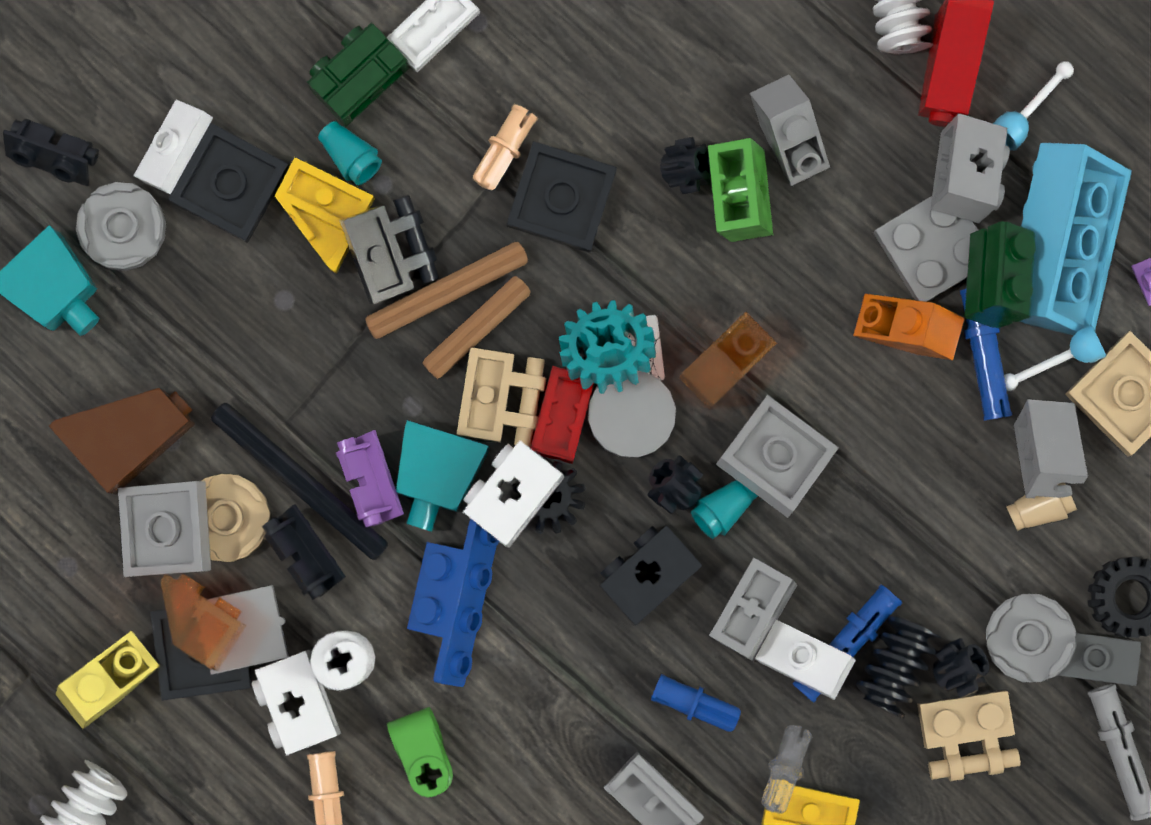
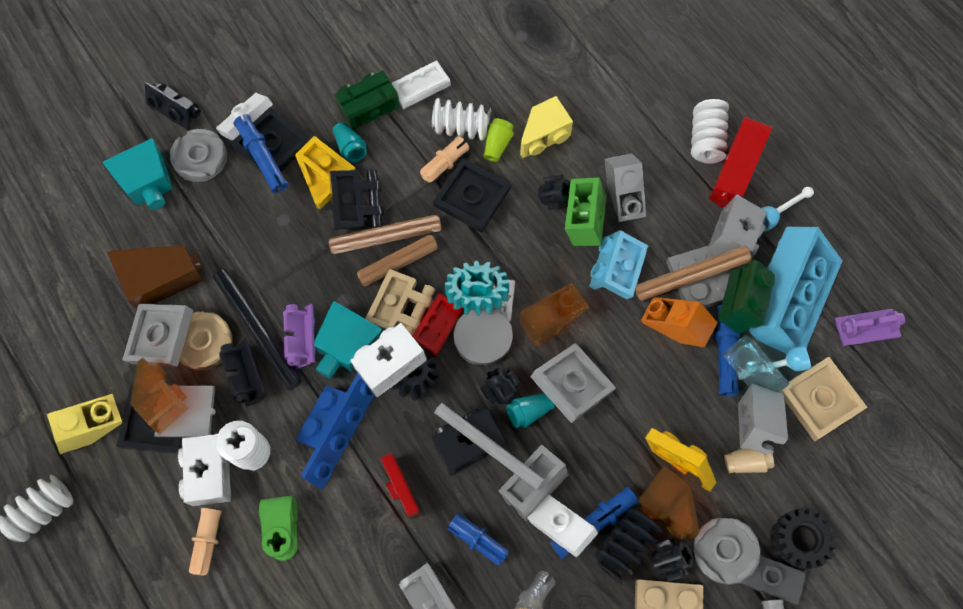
camera: 20 degrees right, 15 degrees down
none -> blue pin [233,114,289,194]
none -> red plate [381,453,420,520]
none -> white piece [432,98,491,141]
none -> light grey bar [435,403,544,490]
none -> lime cone [483,118,514,162]
none -> light yellow slope [520,96,573,158]
none -> medium azure bracket [589,230,648,299]
none -> medium nougat axle [635,245,752,301]
none -> clear orange slope [638,466,699,540]
none -> yellow wing [645,428,717,492]
none -> clear light blue slope [722,335,790,392]

